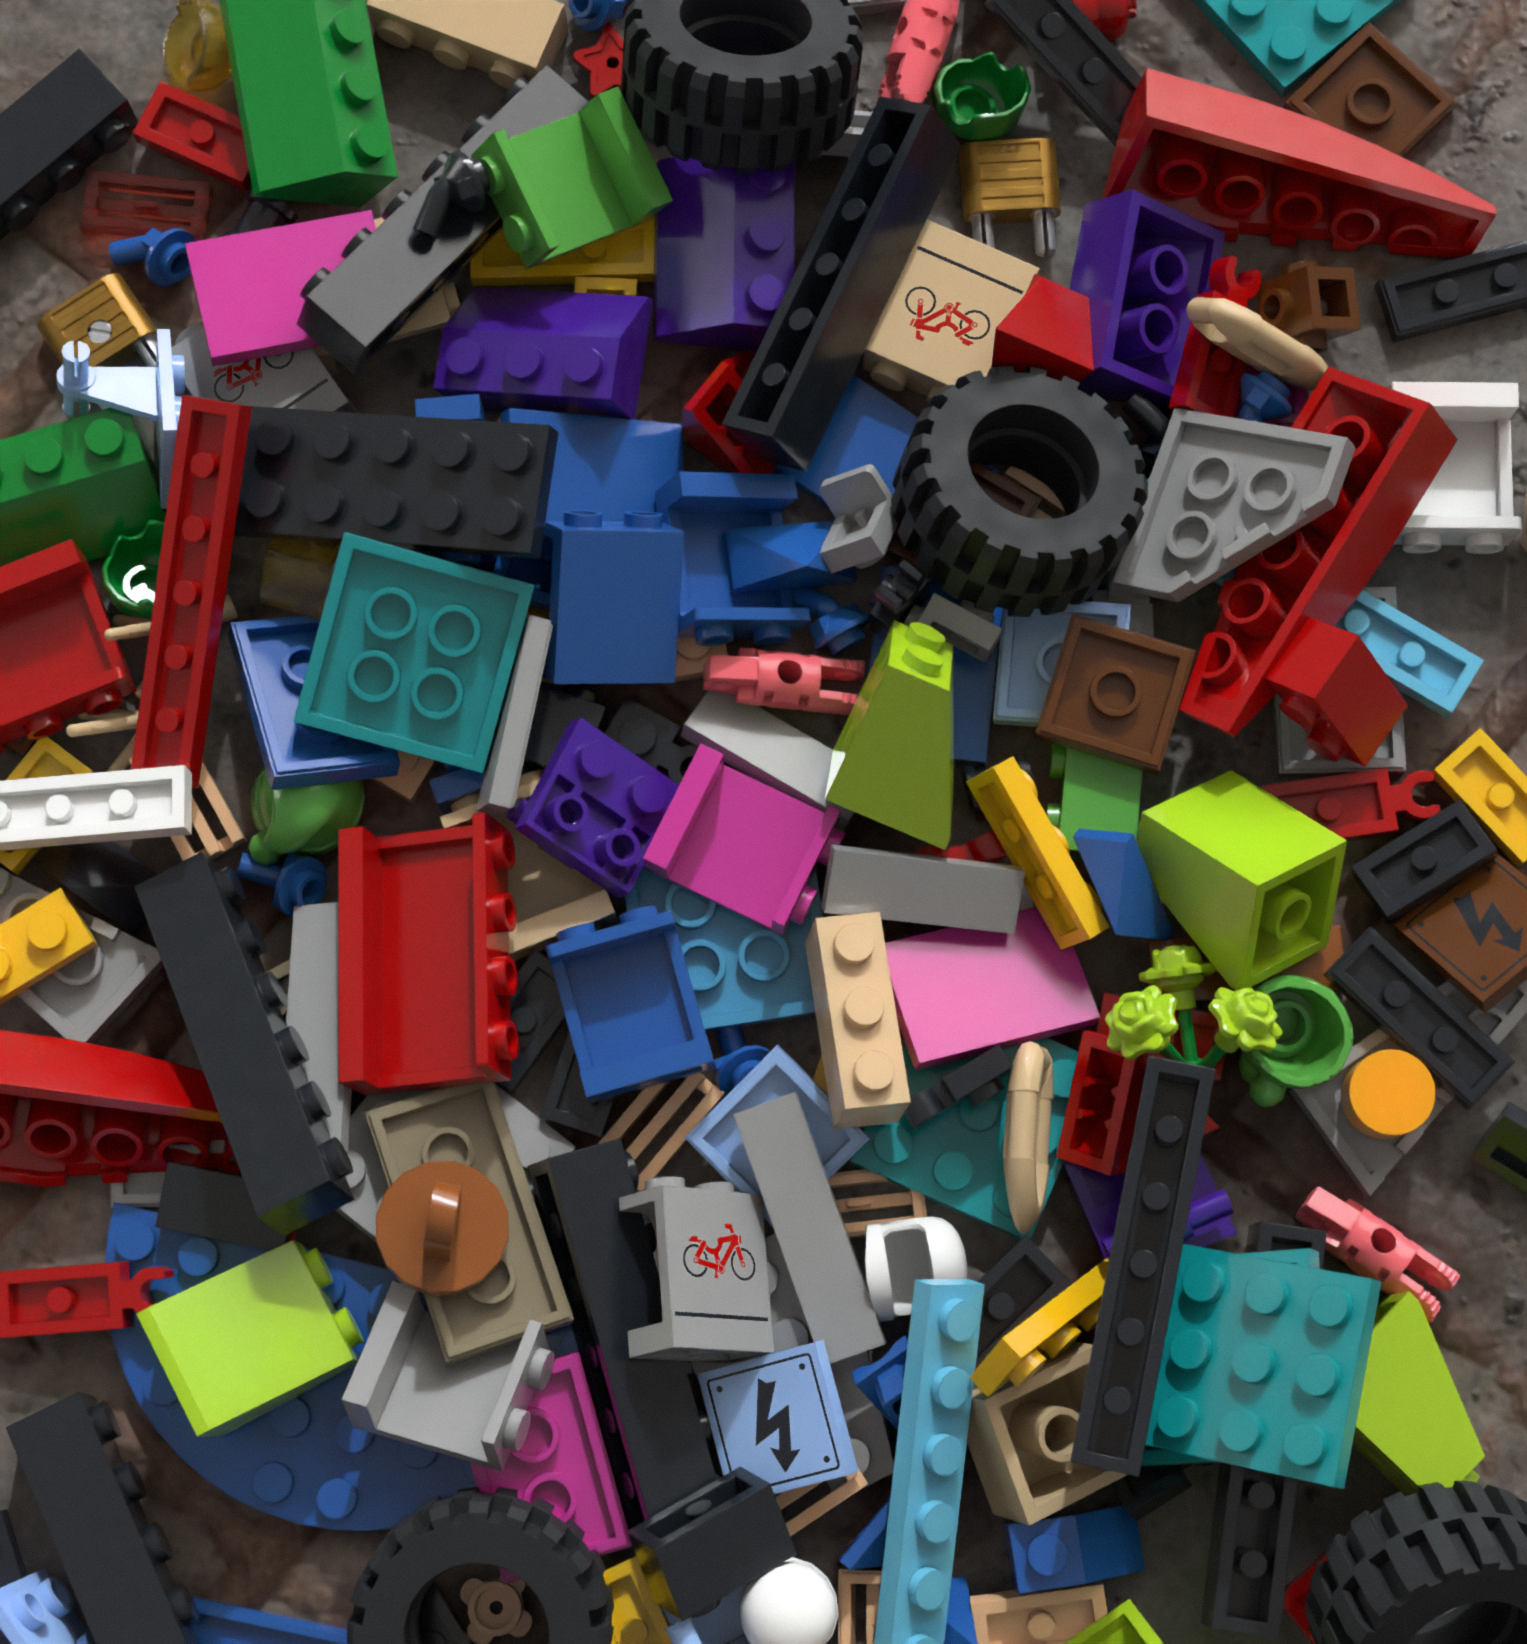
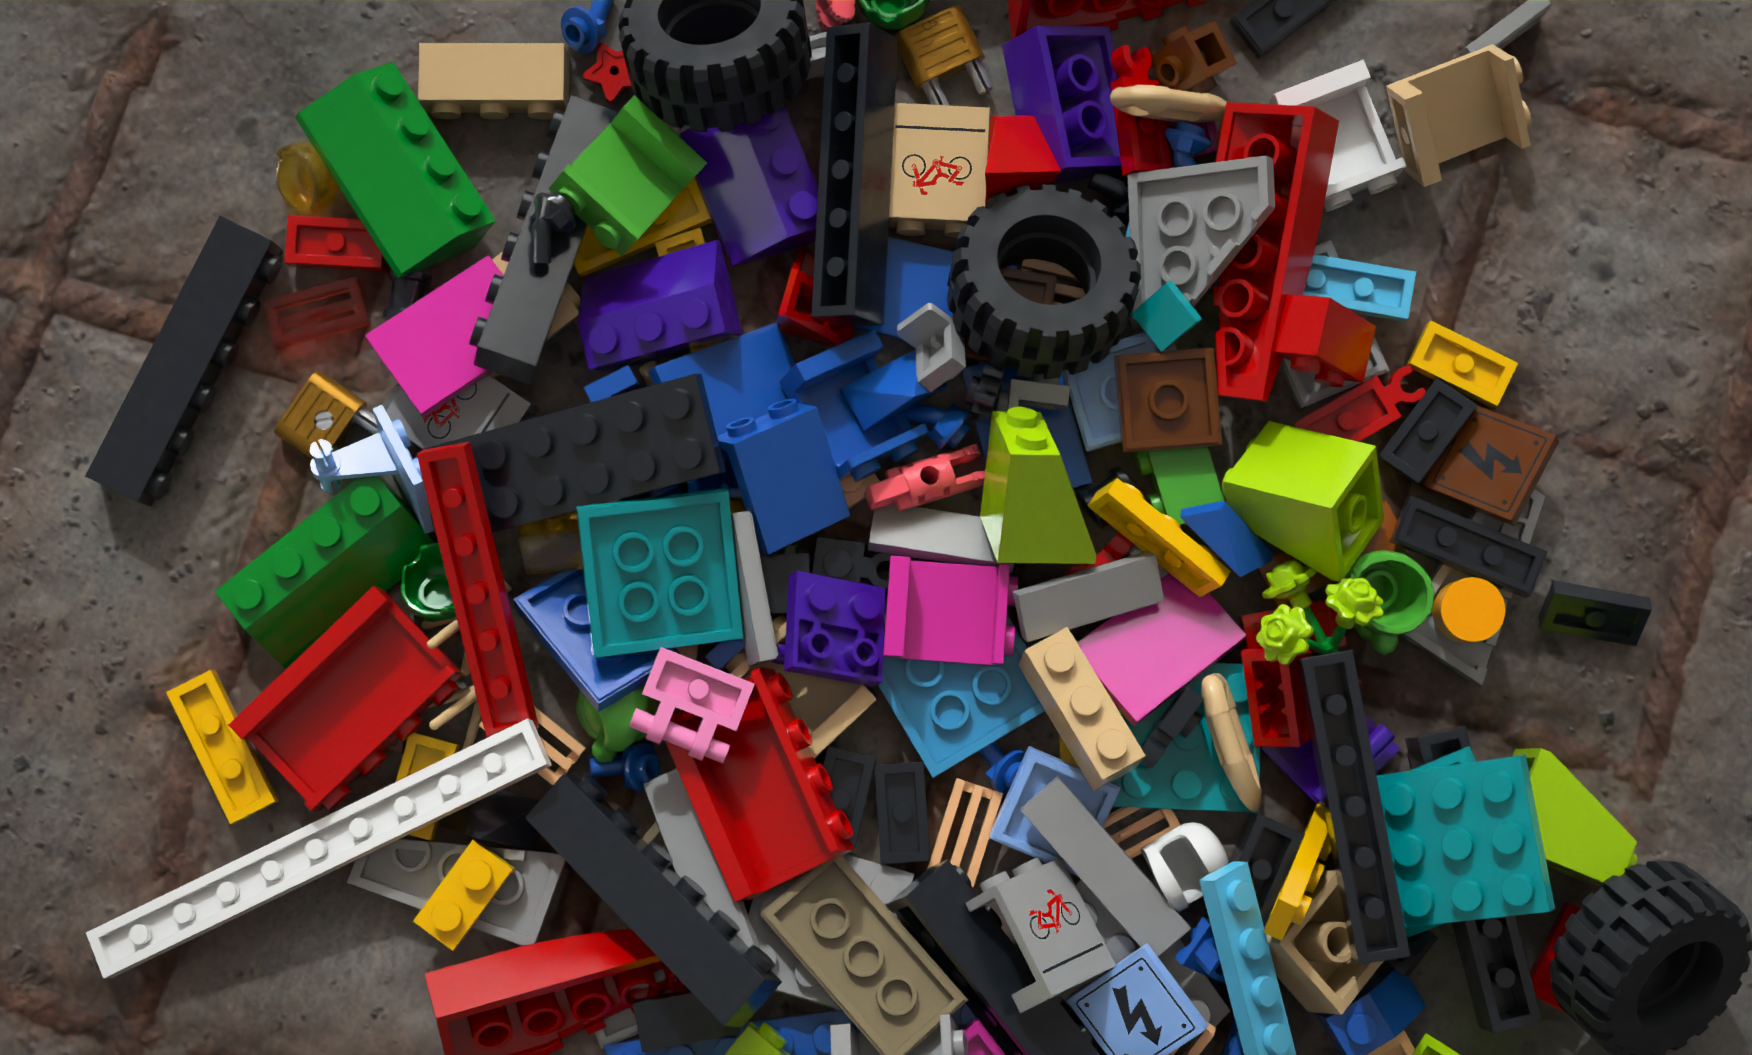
camera: 25 degrees left, 5 degrees up
blue plate [109,227,195,286] -> none
dark orange tile [376,1161,509,1296] -> none
blue panel [545,905,715,1104] -> none
coral hinge [1295,1187,1460,1323] -> none
none -> bright pink plate [629,647,755,763]
none -> teal tile [1131,281,1202,352]

